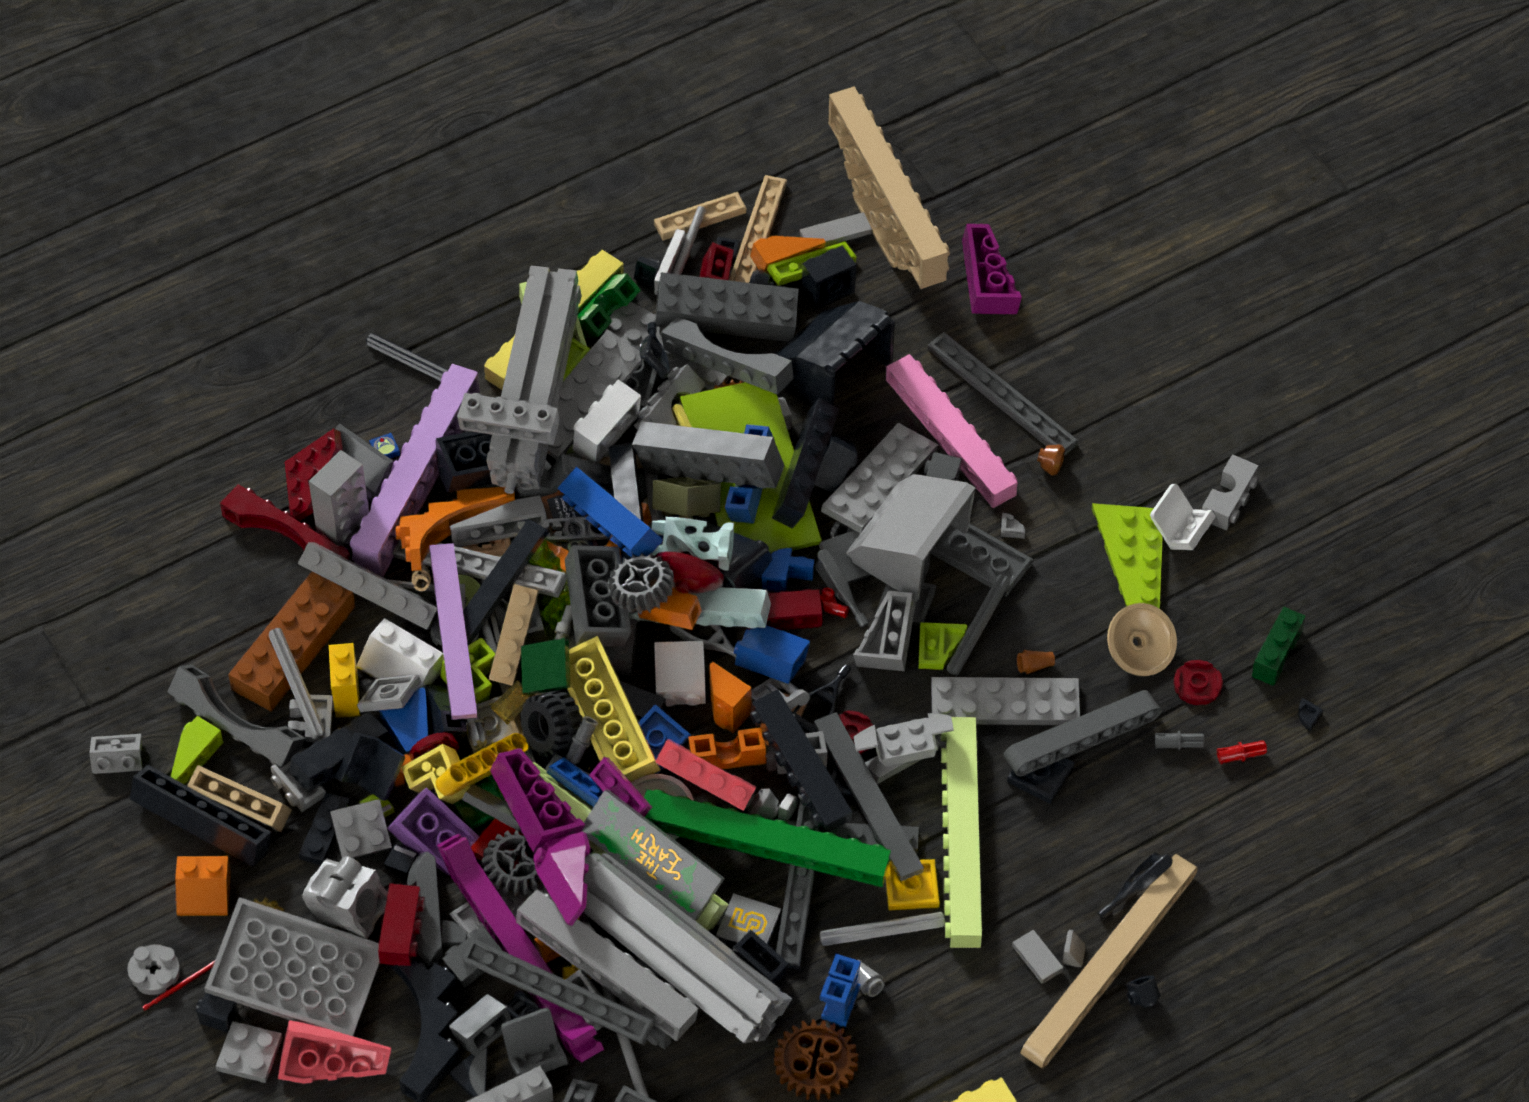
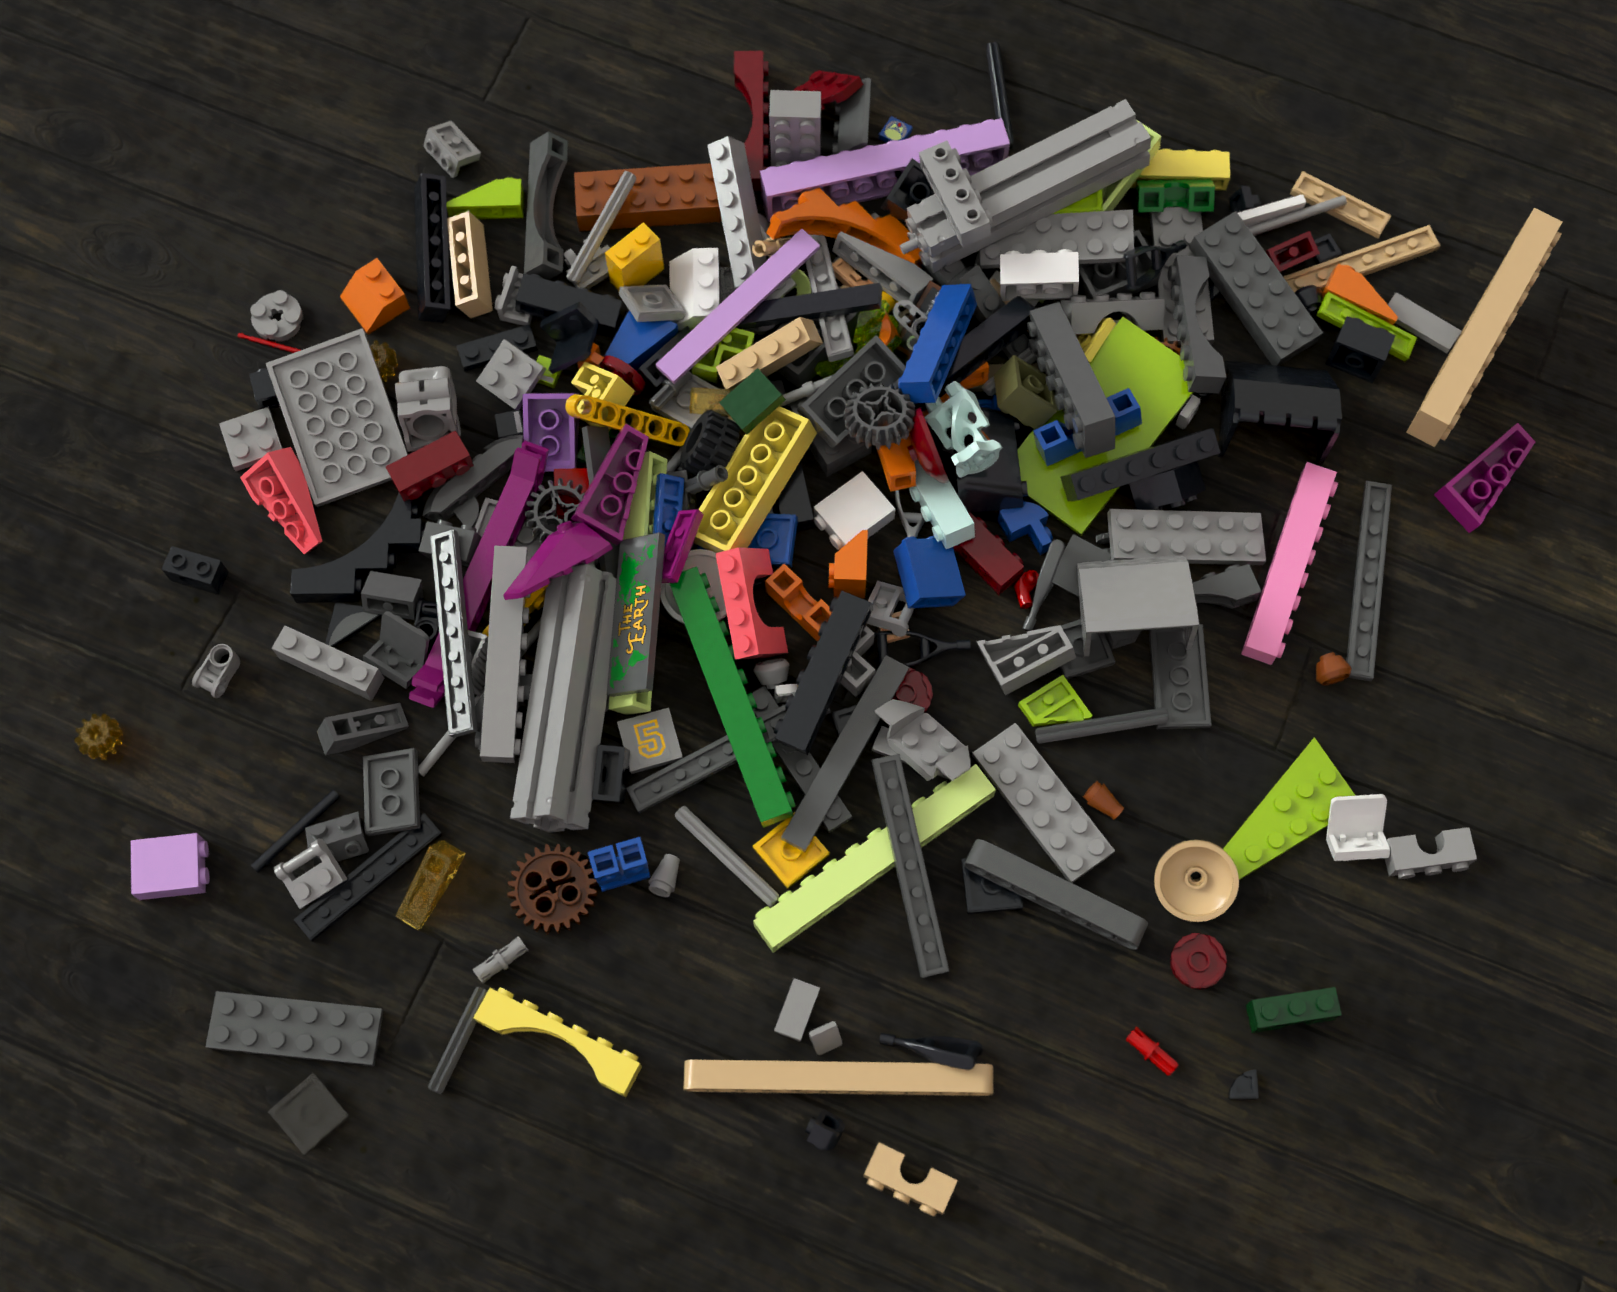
camera: 55 degrees right, 15 degrees up
light grey tile [1001,513,1025,538] -> none
dark grey axle [1155,731,1205,750] -> none
none -> tan arch [864,1143,958,1217]
none -> dark grey tile [871,754,949,978]

